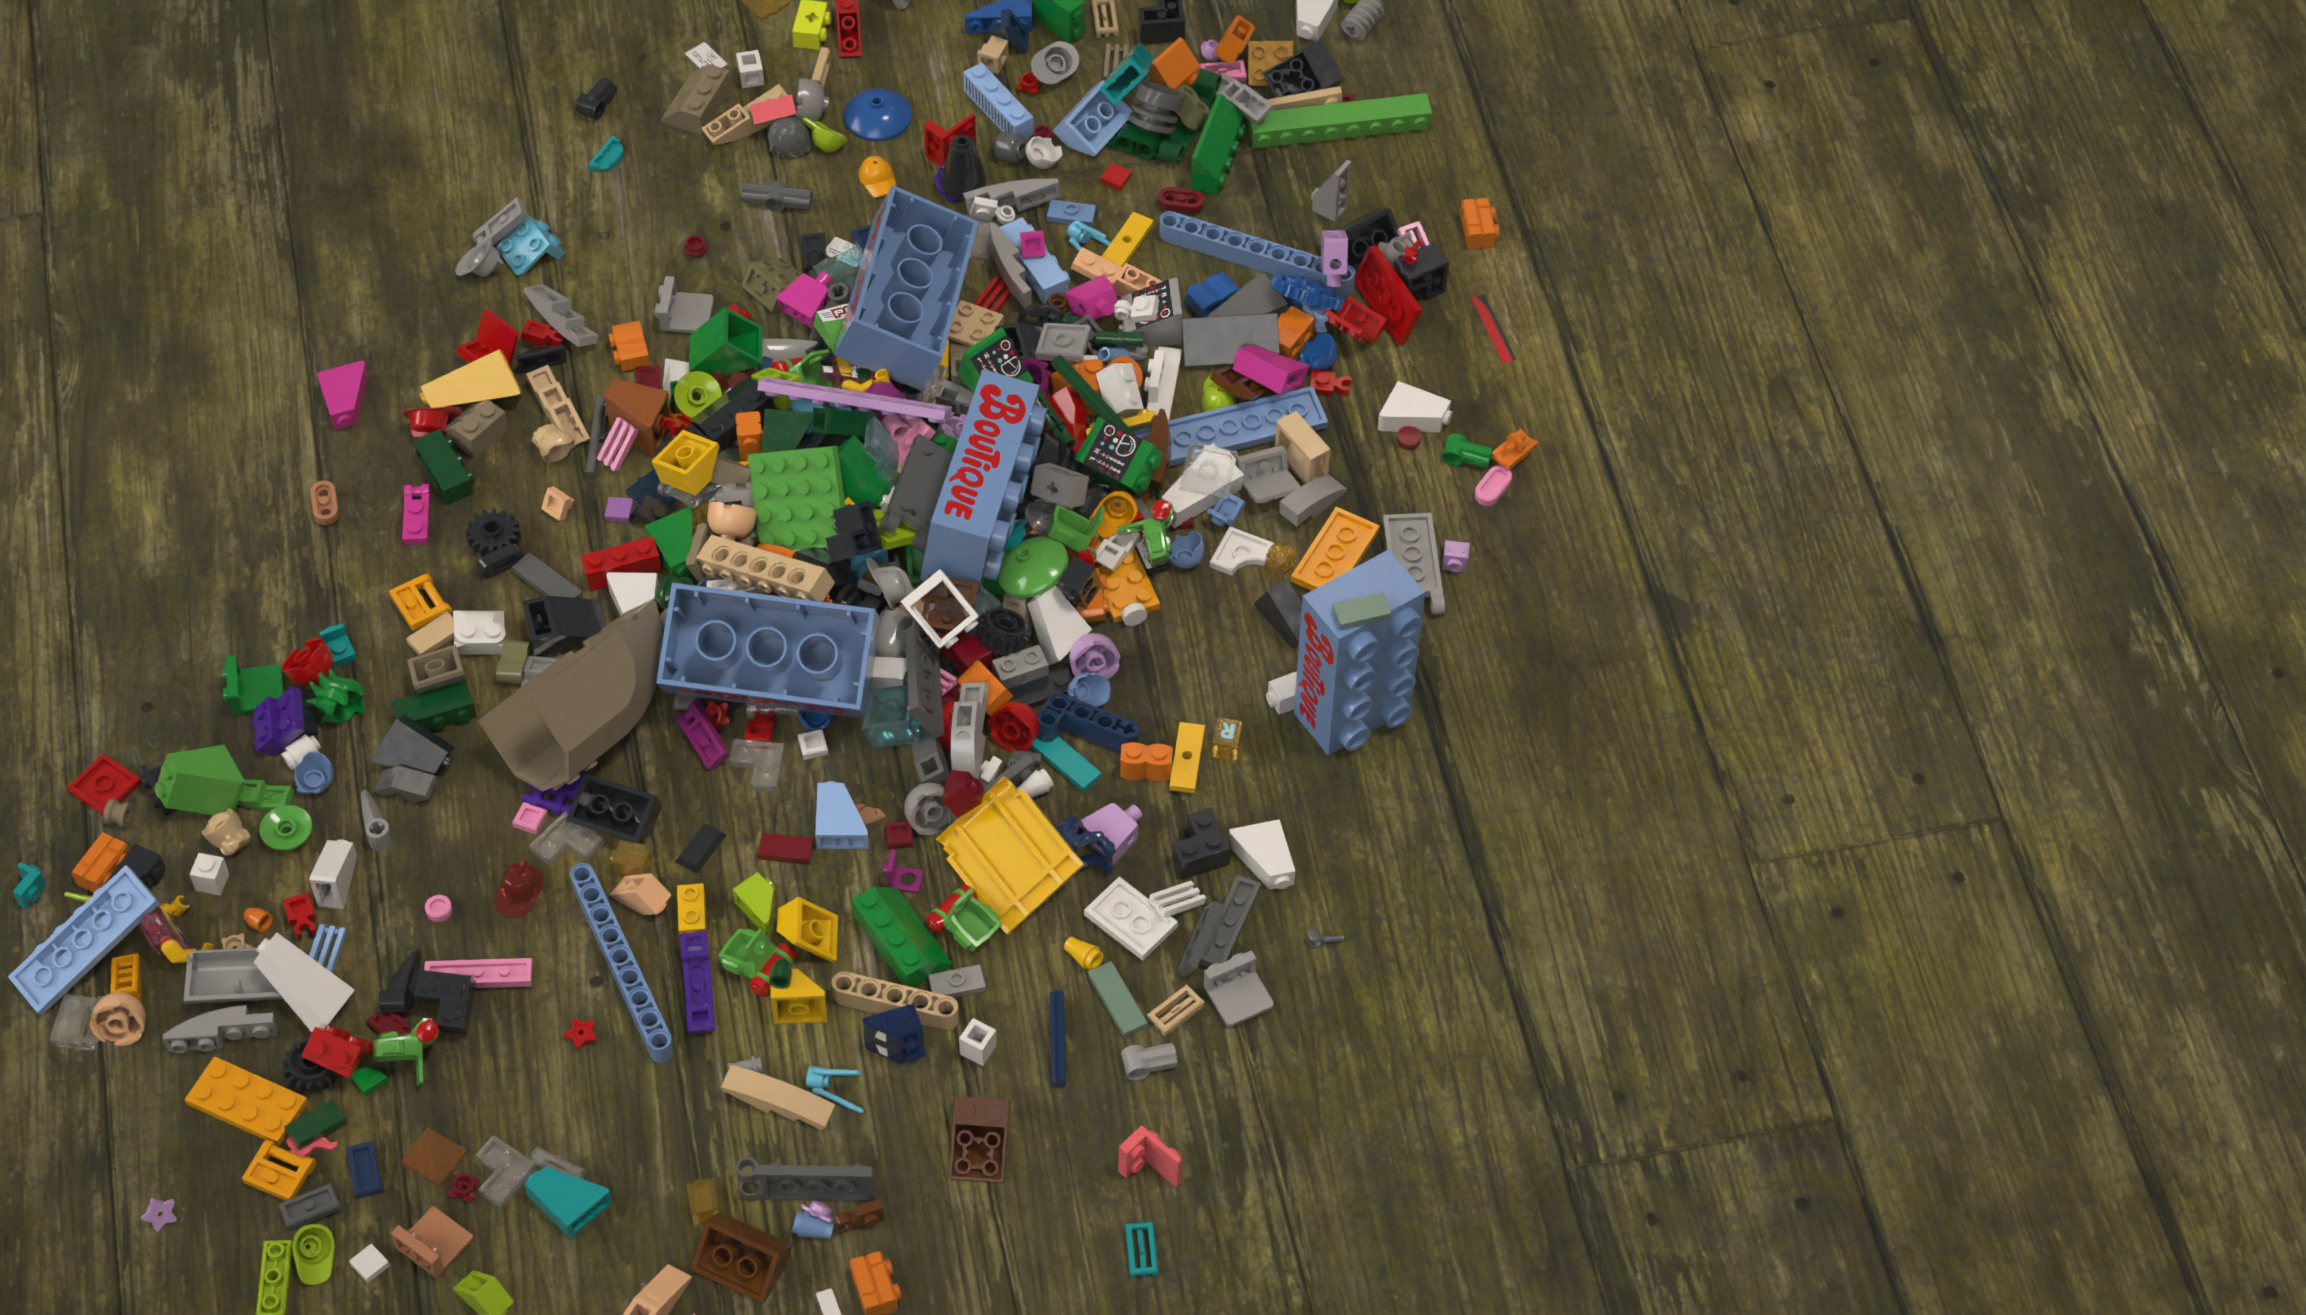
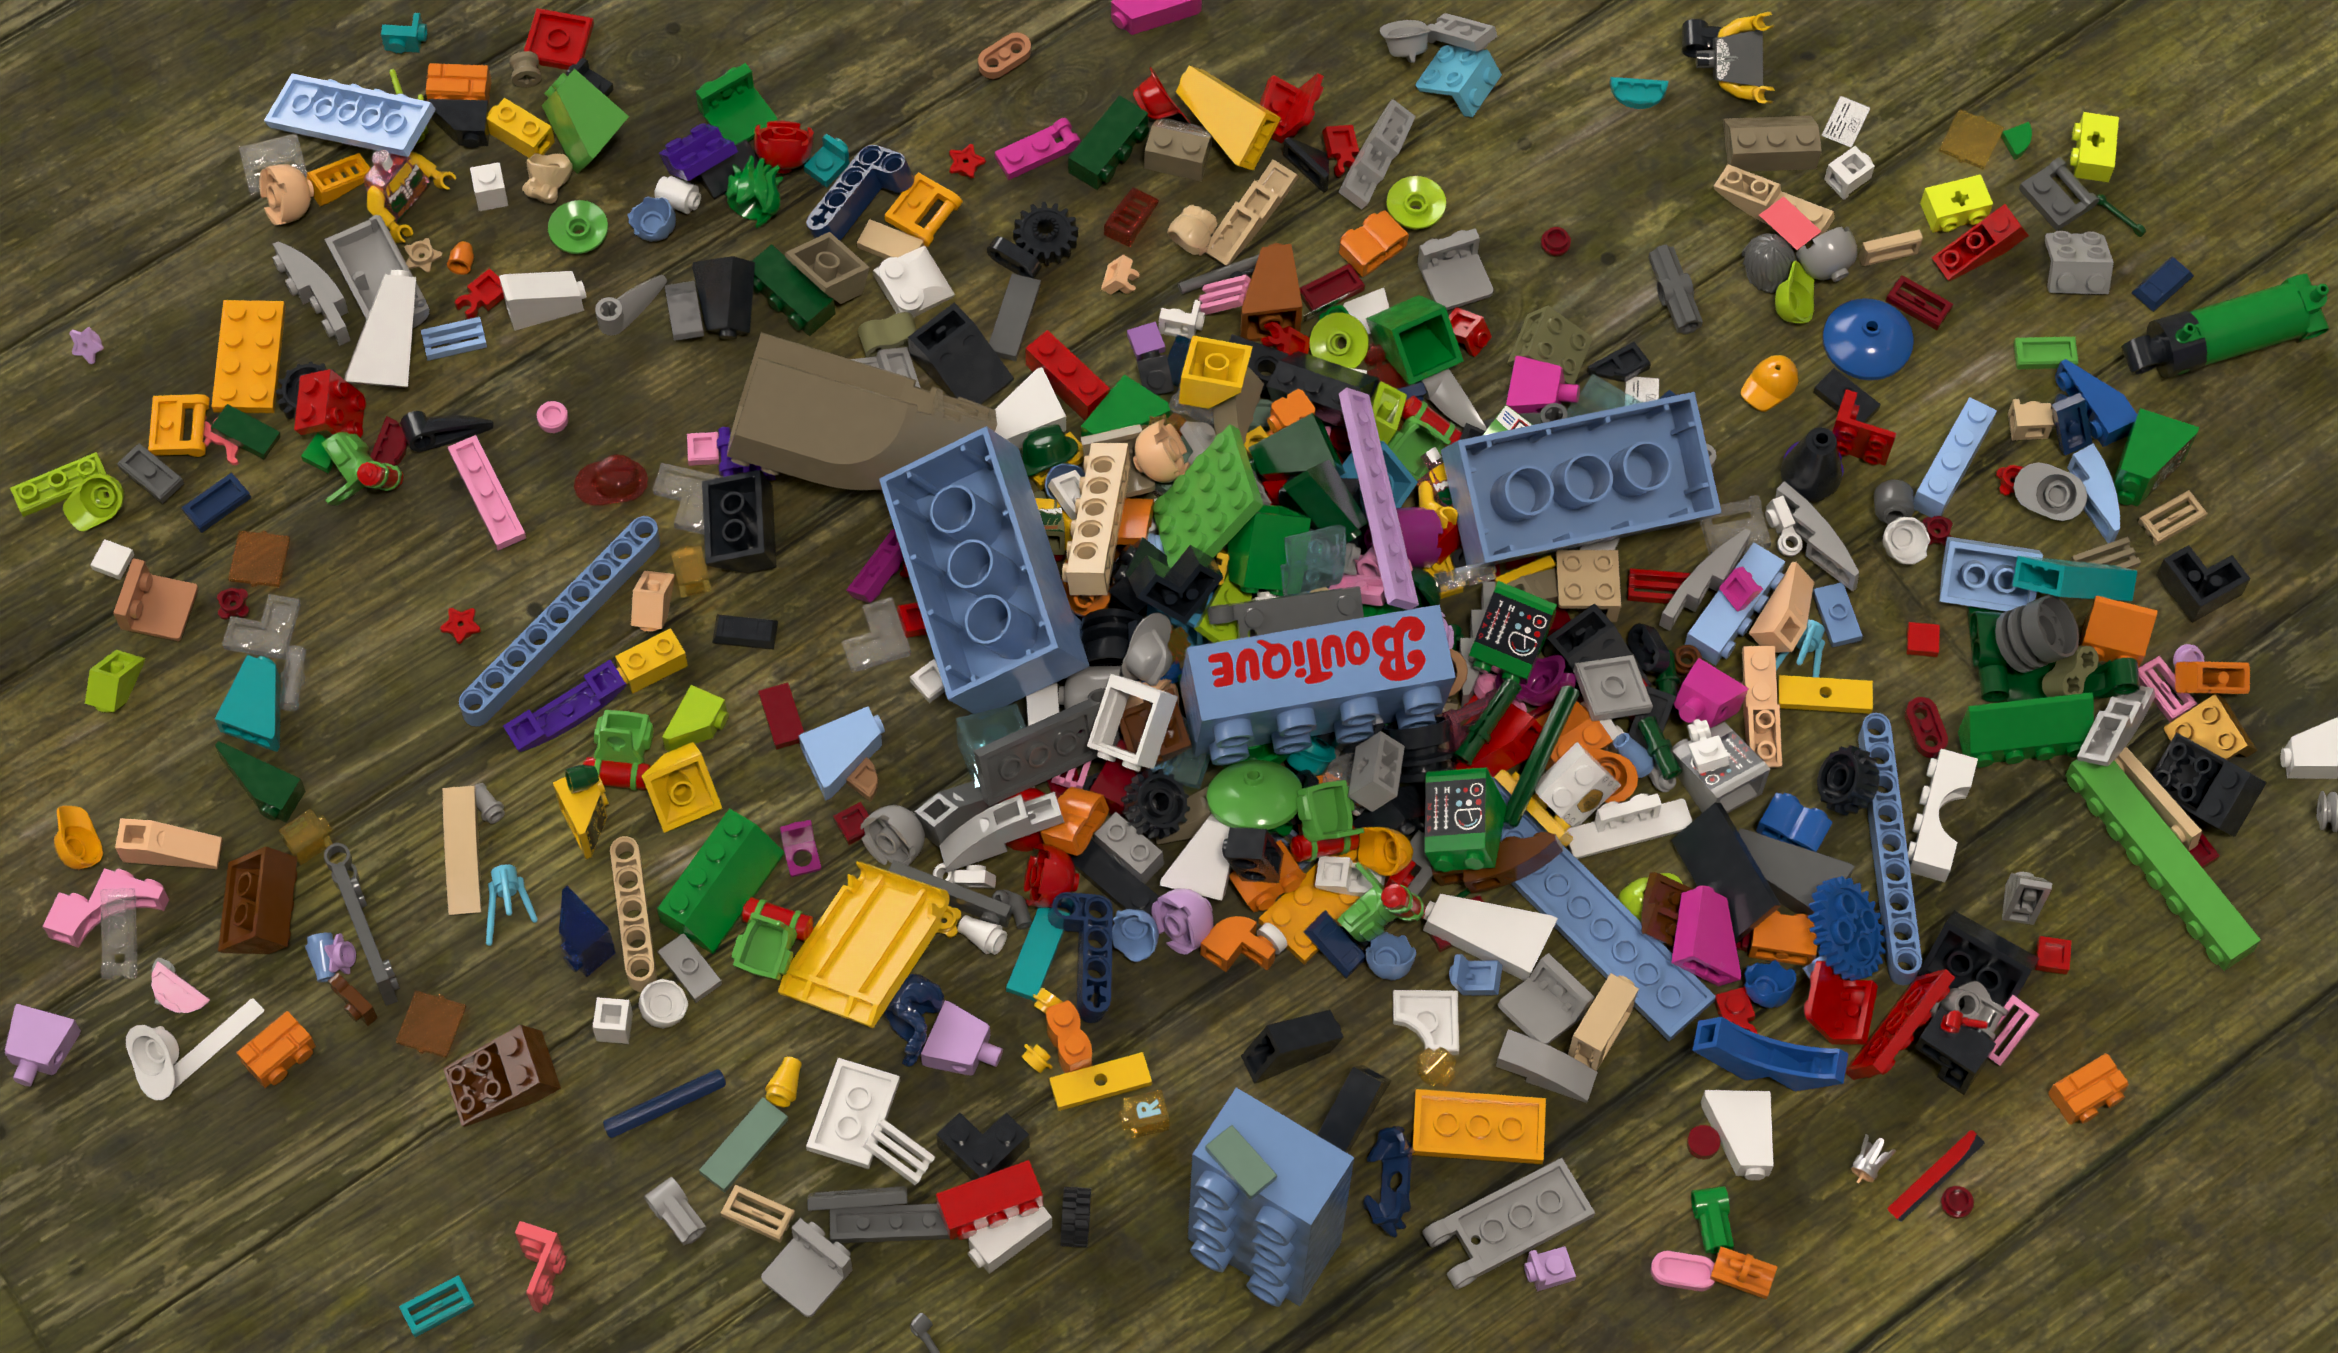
camera: 65 degrees right, 10 degrees up
bright green slope [237,780,295,812] -> none
black brick [414,970,476,1034] -> none
dark red slope [941,770,985,818] -> none
clear slope [1179,442,1238,500] -> none
lavender torso [1321,230,1348,287] -> none
none -> dark green slope [215,741,306,823]
none -> clear orange piece [396,991,466,1058]
none -> yellow brick [486,98,555,158]
none -> white hair [639,979,688,1029]
none -> dark blue beam [806,145,915,240]
none -> red brick [936,1160,1044,1240]
none -> red plate [949,144,986,178]
none -> yellow plate [1021,1044,1053,1074]
none -> yellow plate [1033,988,1063,1014]
none -> black tyre [1061,1187,1091,1248]
none -> clear red slope [1104,187,1159,247]
none -> white bracket [1159,300,1205,340]
none -> orange brick [1200,916,1276,972]
none -> black slope [1241,1010,1344,1084]
none -> dark blue tile [1303,910,1366,979]
none -> lime dish [1387,176,1446,229]
none -> blue arch [1693,1017,1849,1091]
none -> torso [1696,12,1775,104]
none -> light nougat slope [1749,562,1814,653]
none -> black plate [1813,368,1881,423]
none -> black gear [1817,745,1880,816]
none -> flat silver piece [1851,1134,1896,1184]
none -> dark red tile [1885,275,1954,330]
none -> white arch [1907,749,1978,882]
none -> dark red plate [1940,1186,1974,1219]
none -> bright green tile [2014,337,2079,369]
none -> red plate [2035,936,2072,975]
none -> light blue slope [2067,444,2120,543]

